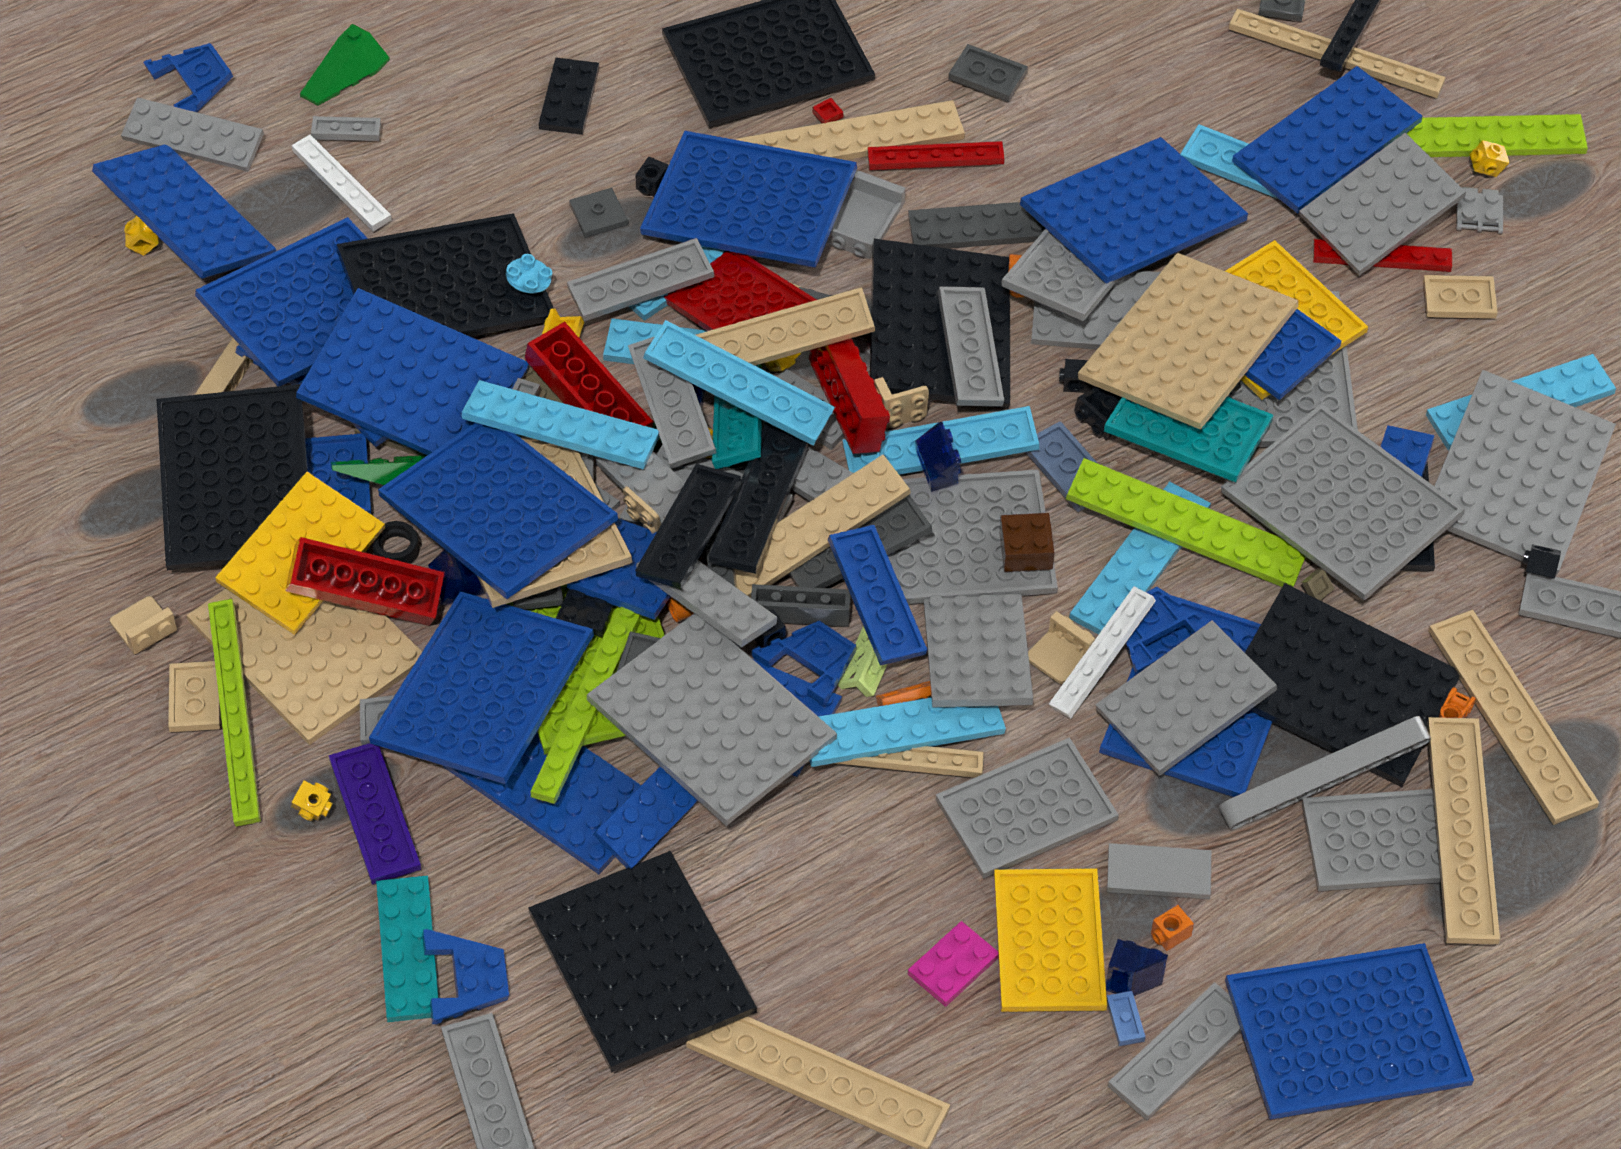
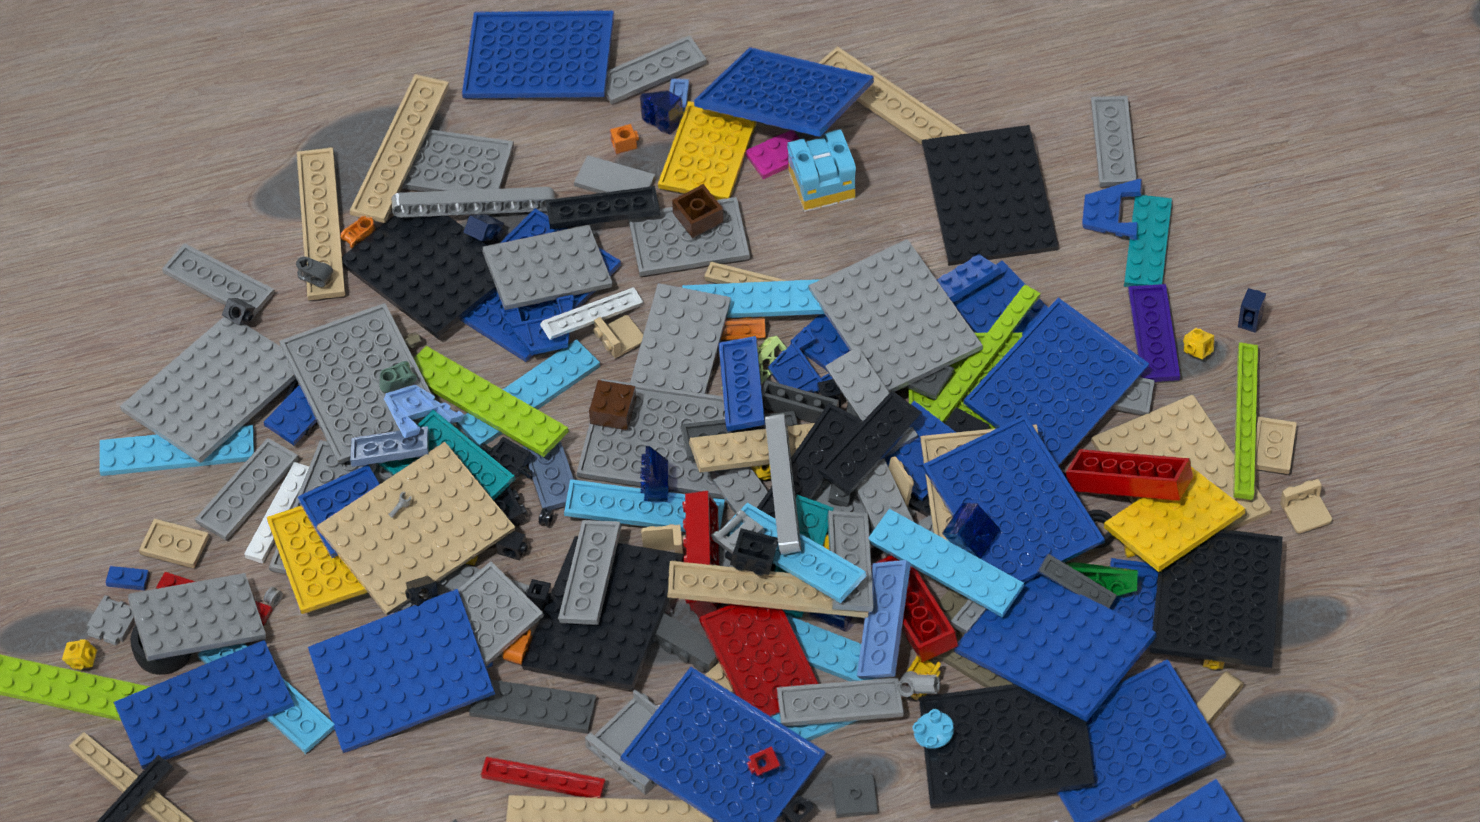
camera: 160 degrees left, 0 degrees up
none -> blue plate [105,566,149,591]
none -> light grey plate [195,438,299,541]
none -> white plate [244,462,309,564]
none -> light grey bush [263,587,283,607]
none -> dark grey piece [296,257,333,287]
none -> sand blue plate [350,426,429,467]
none -> sand green piece [379,361,417,393]
none -> light blue wing [384,385,464,438]
none -> light grey hand [389,492,411,518]
none -> black brick [405,576,438,606]
none -> dark blue brick [463,214,504,241]
none -> black plate [480,437,533,486]
none -> black brick [526,579,551,611]
none -> black bush [538,508,554,527]
none -> black plate [546,186,660,229]
none -> reddish brown brick [672,184,724,238]
none -> blue plate [694,47,874,137]
none -> light grey plate [711,509,765,554]
none -> black plate [730,528,778,576]
none -> red brick [747,746,780,776]
none -> light grey beam [765,413,801,555]
none -> medium azure piece [787,129,856,212]
none -> medium blue plate [857,560,911,679]
none -> light grey piece [897,671,940,697]
none -> clear blue slope [942,503,1001,559]
none -> dark grey plate [1037,554,1116,608]
none -> dark blue brick [1238,288,1266,333]

